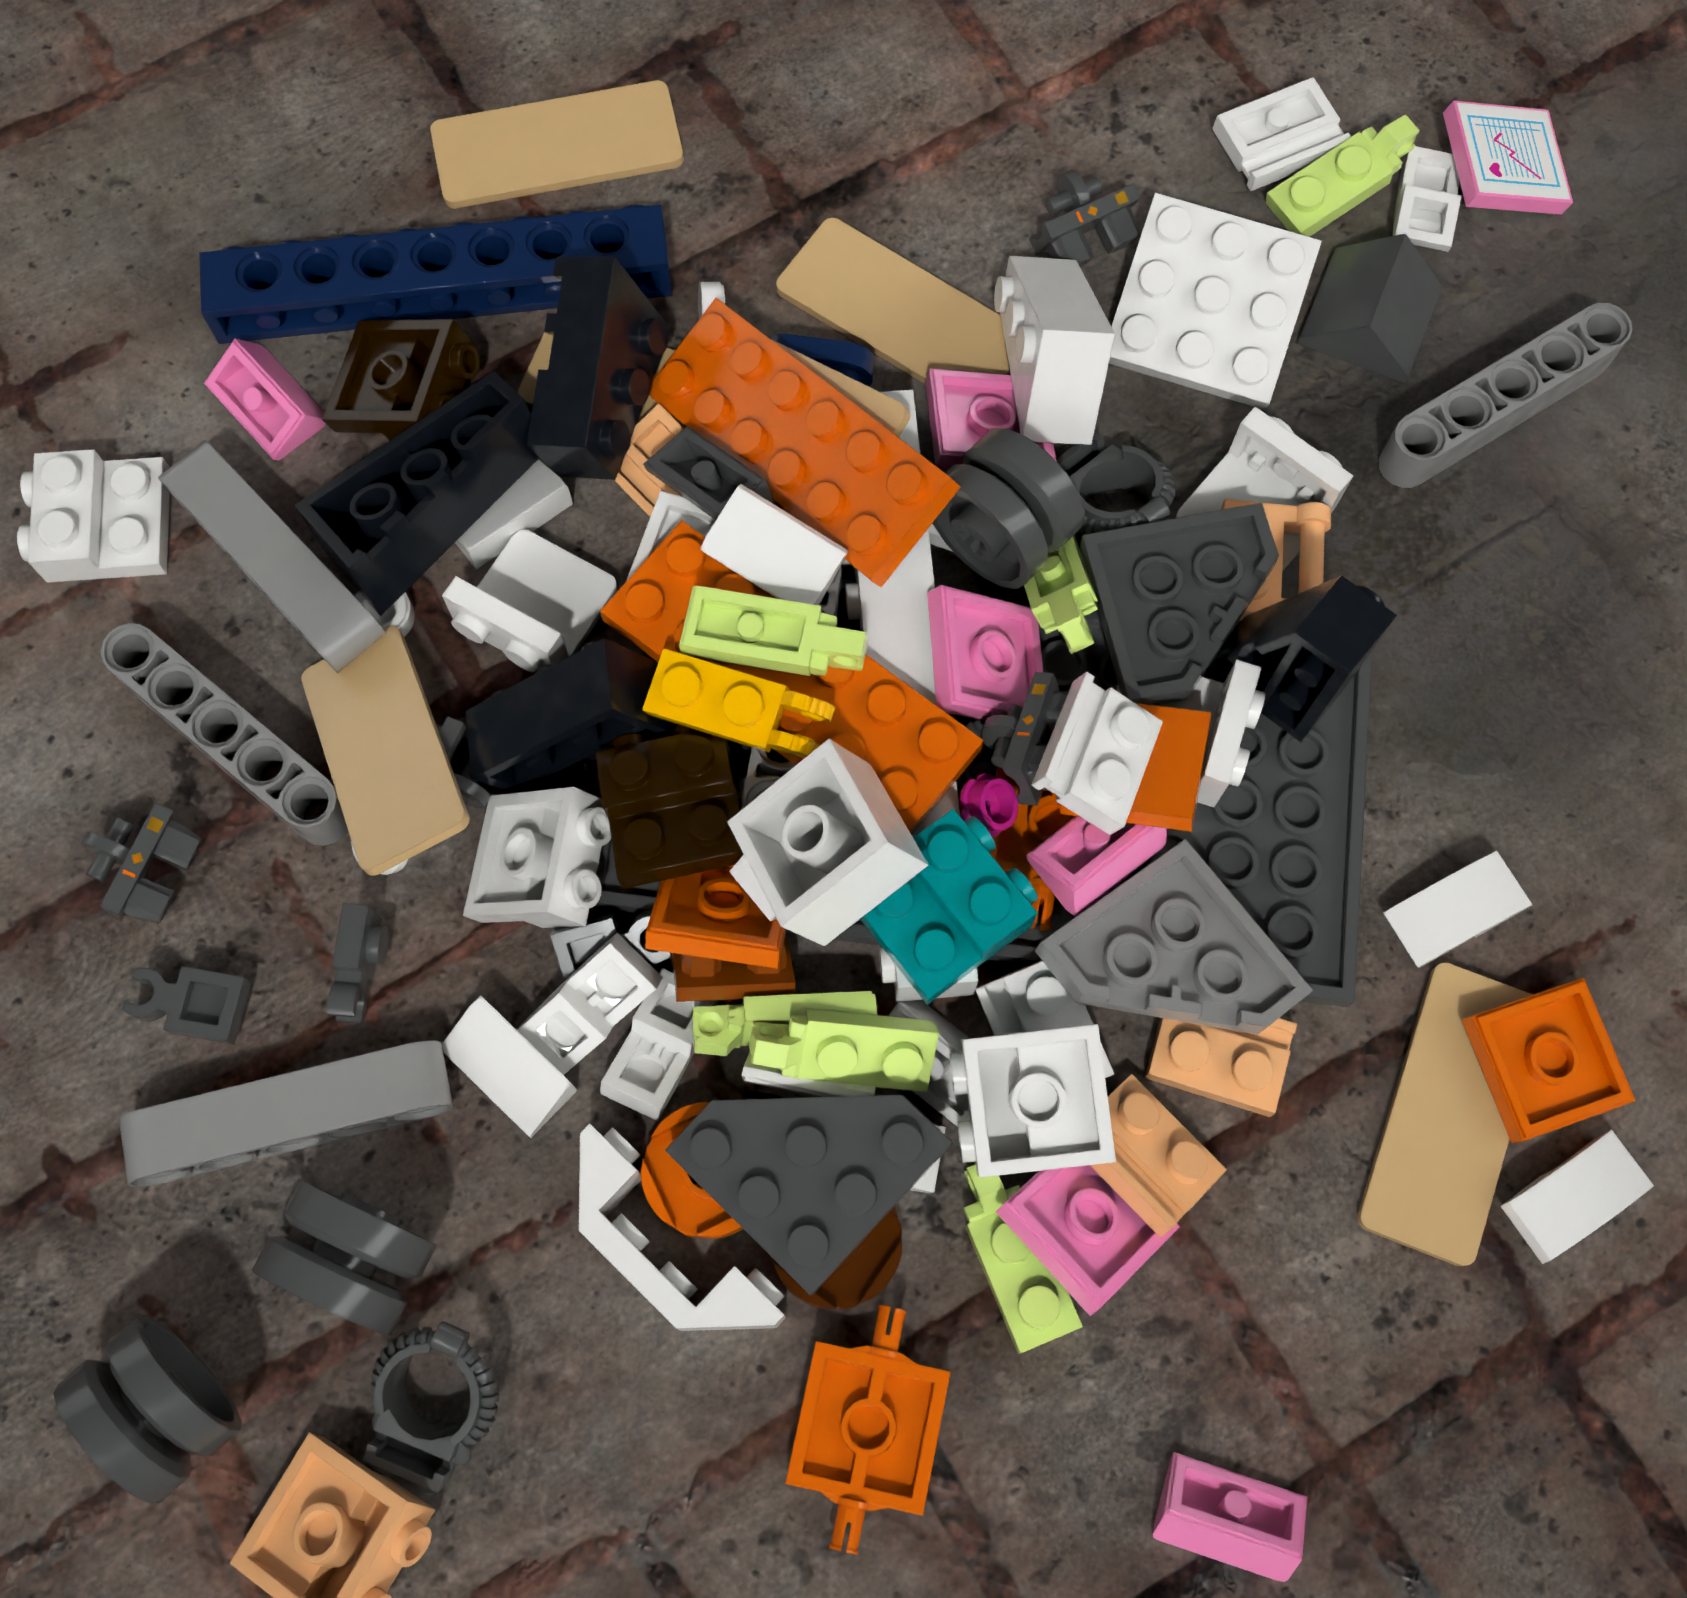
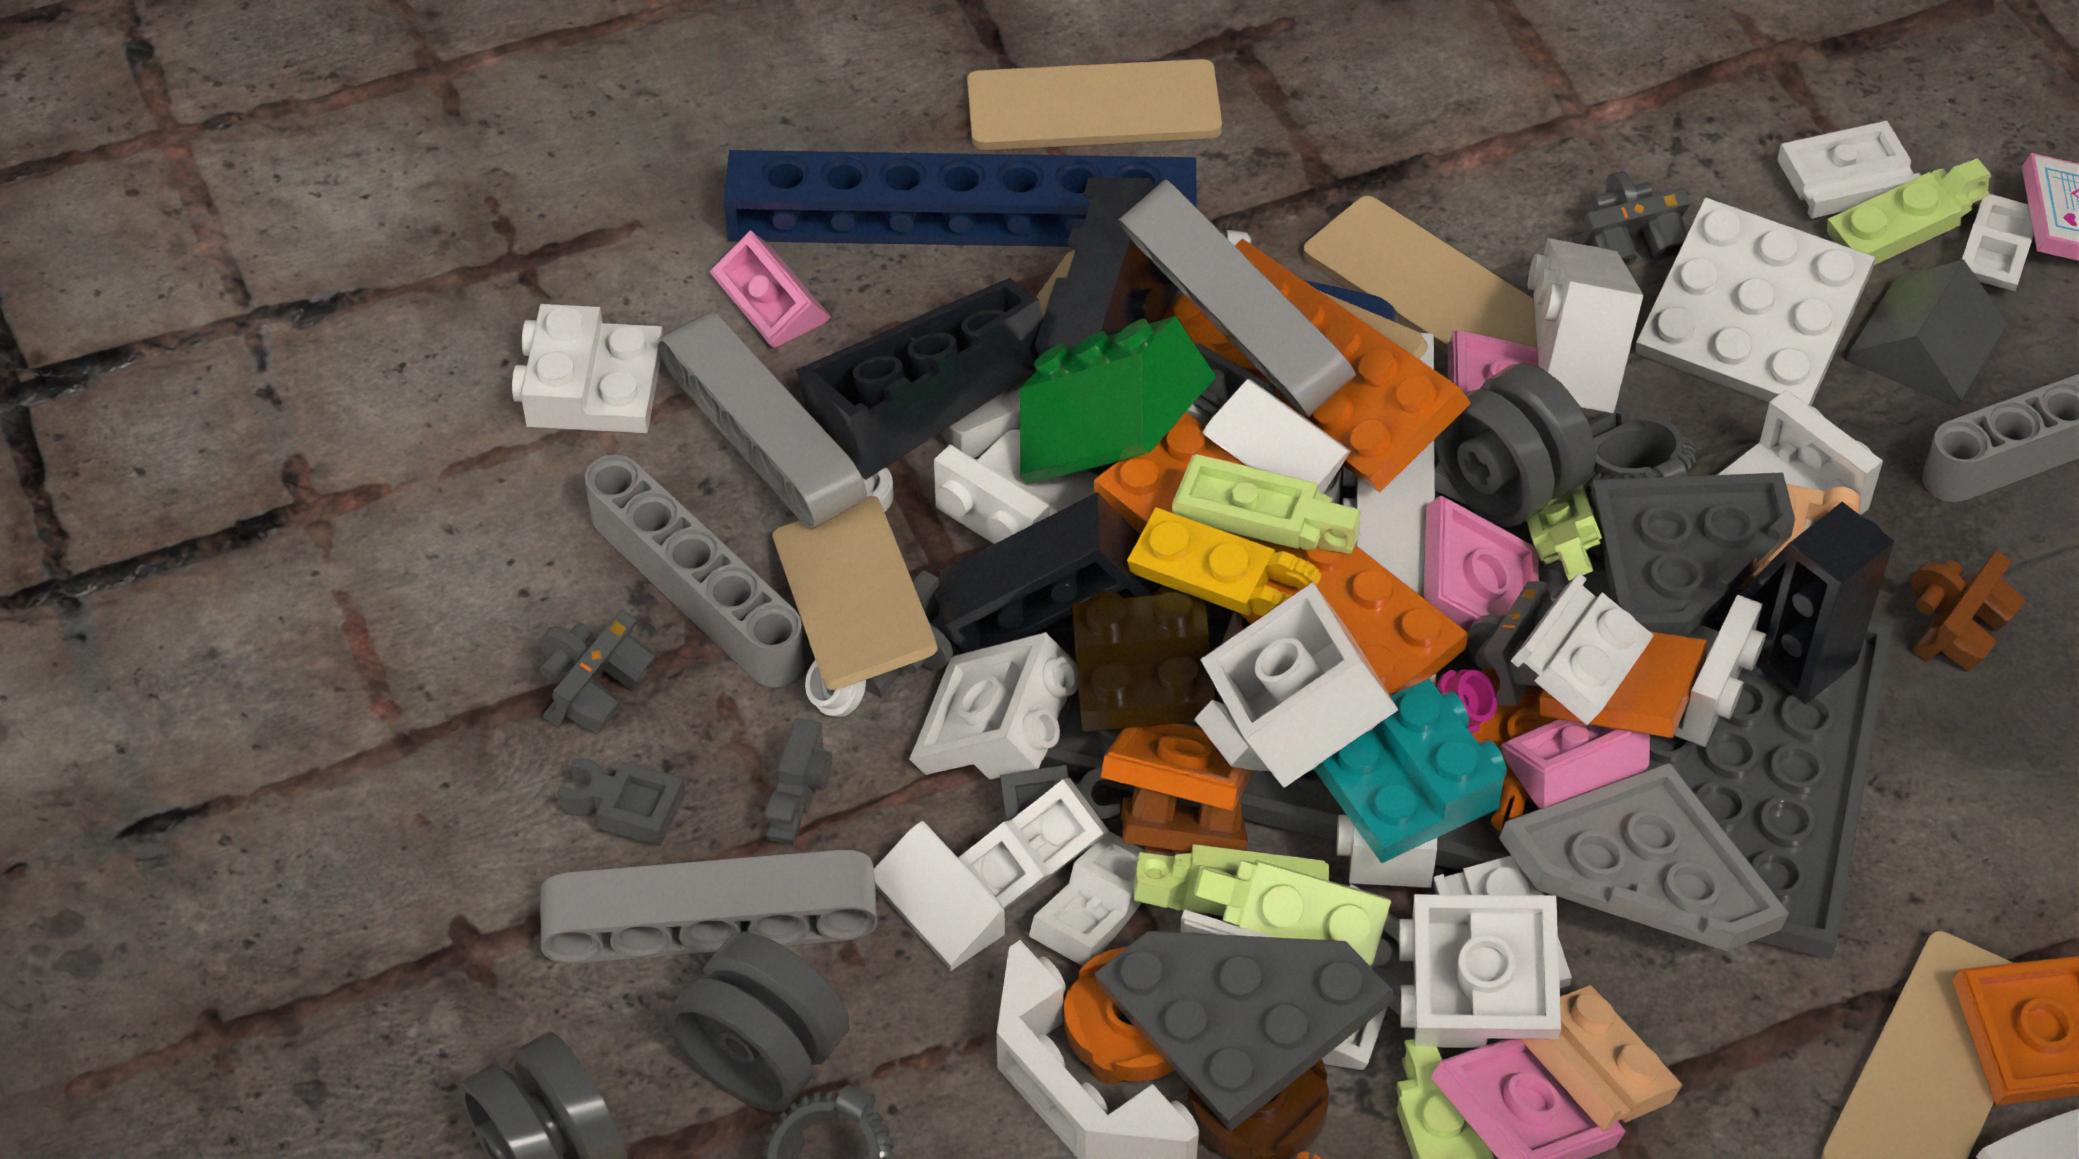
camera: 10 degrees right, 20 degrees down
dark brown plate [322,319,480,440] -> none
light nougat plate [1144,1018,1297,1117] -> none
white slope [1383,851,1532,968] -> none
none -> green slope [1020,316,1217,485]
none -> light grey beam [1118,179,1356,417]
none -> dark orange hips [1911,550,2026,671]

